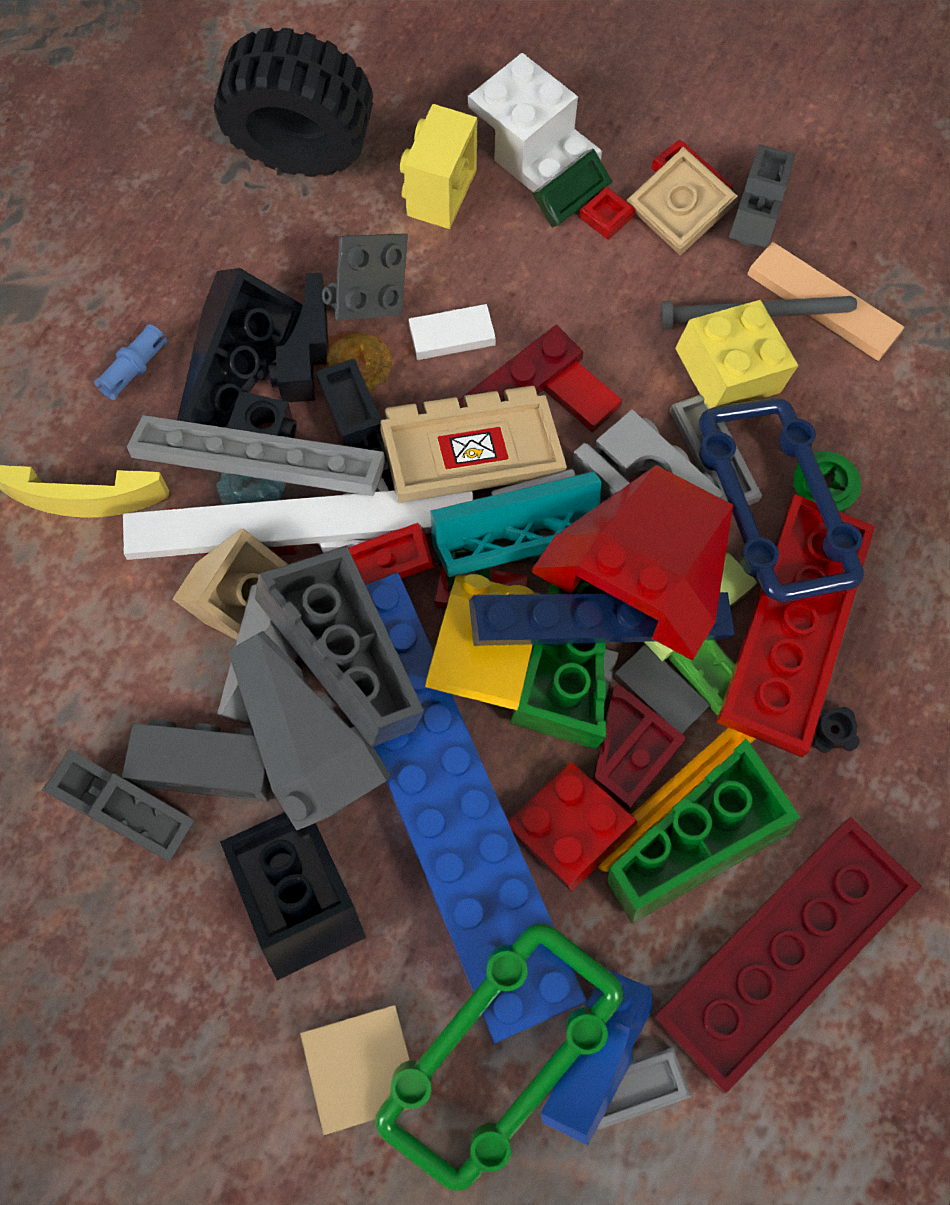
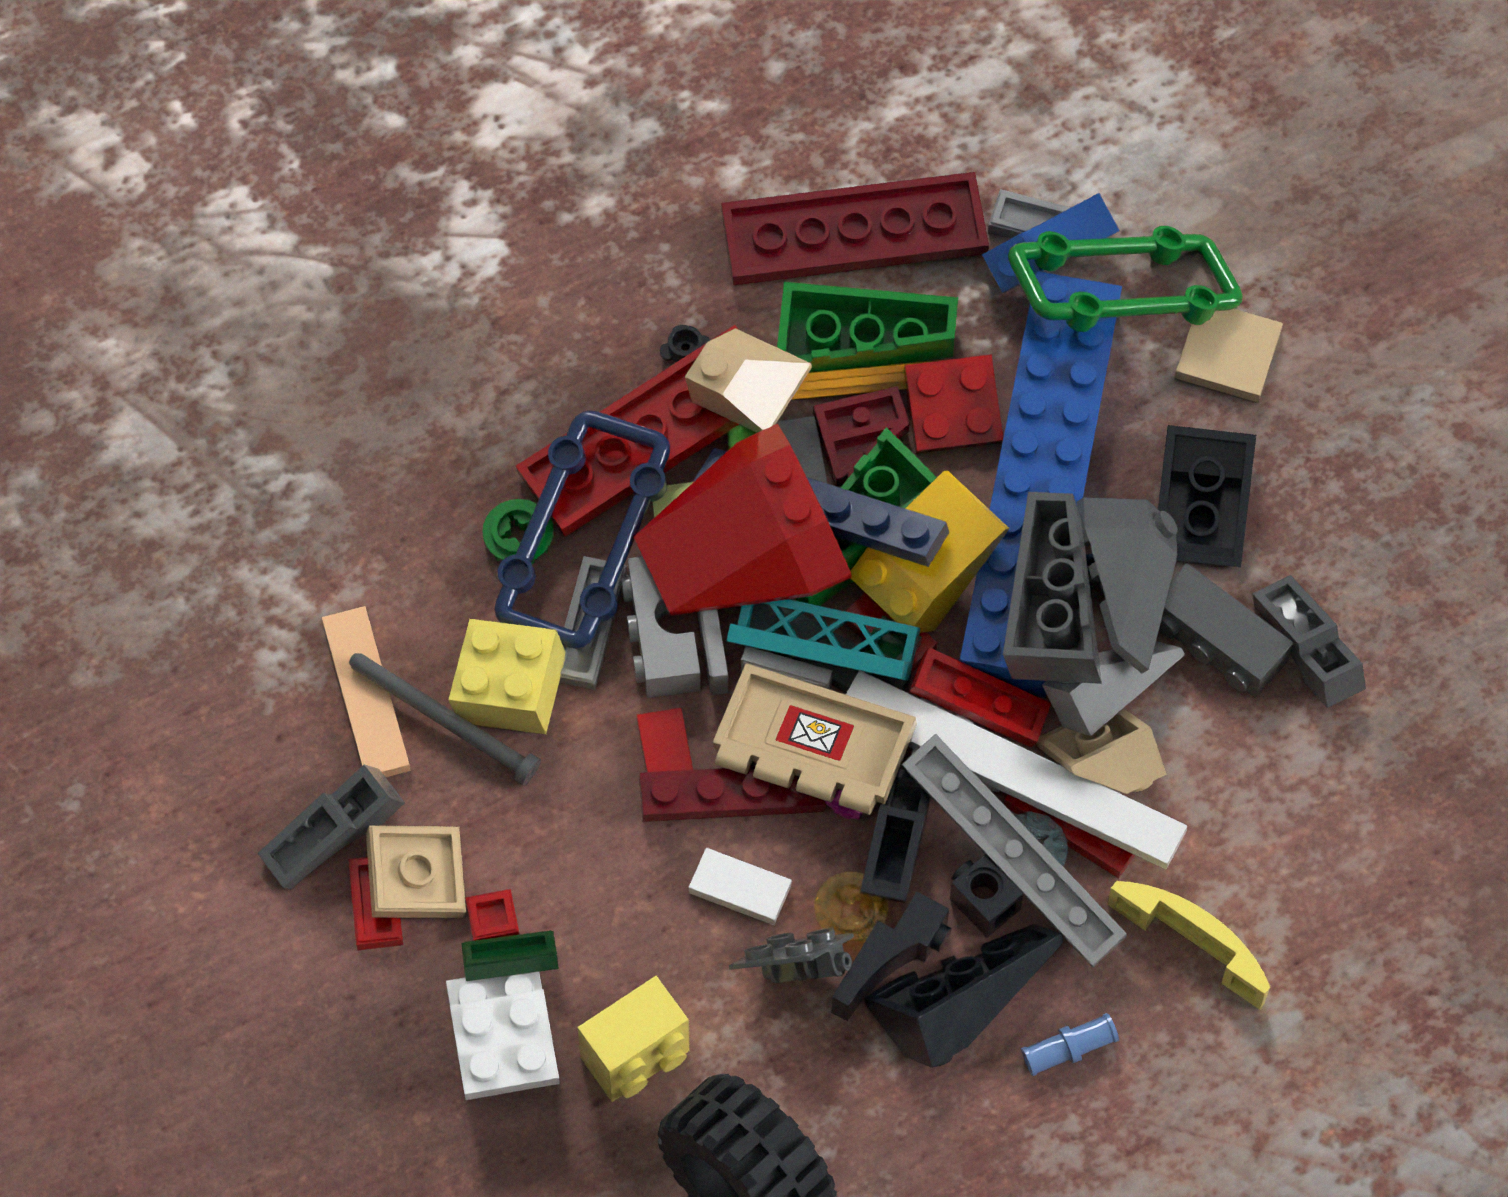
camera: 145 degrees left, 5 degrees down
none -> tan slope [685,328,812,433]

